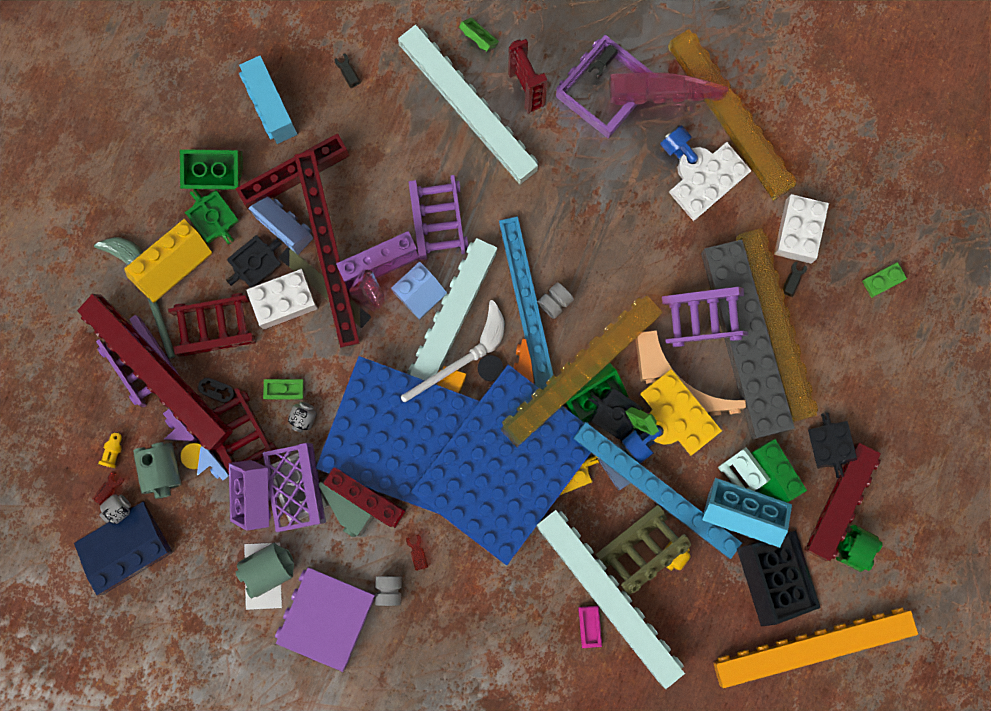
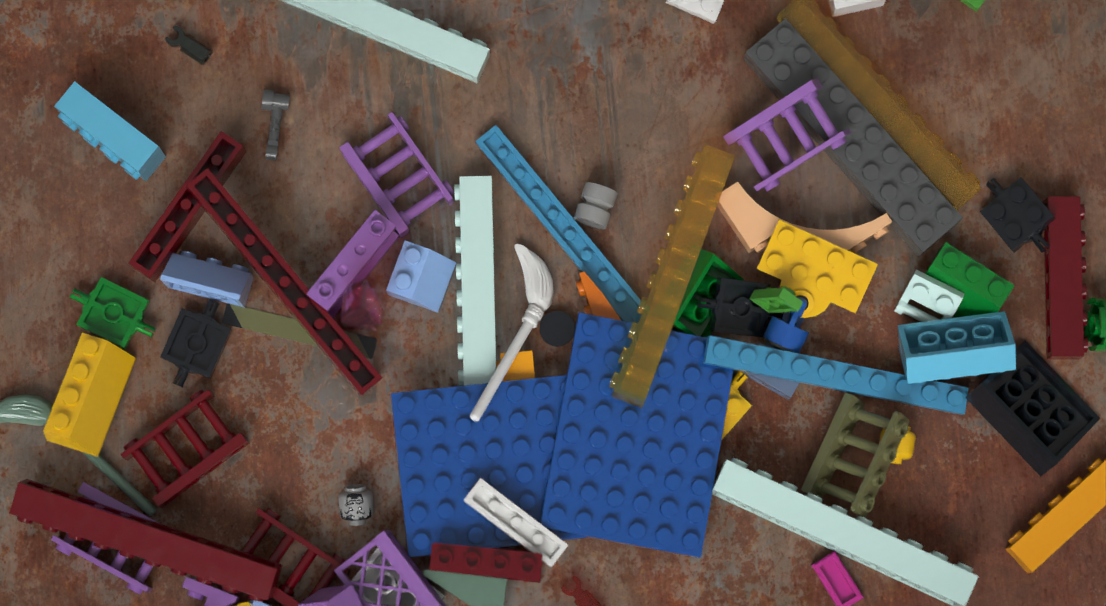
camera: 30 degrees left, 0 degrees up
green slope [180,150,243,190] -> none
black beam [198,378,236,403] -> none
white brick [246,269,318,329] -> none
bright green plate [263,379,304,400] -> none
pearl dark grey bar [781,262,807,297] -> none
none -> dark grey brick [261,89,290,161]
none -> white plate [463,478,568,567]

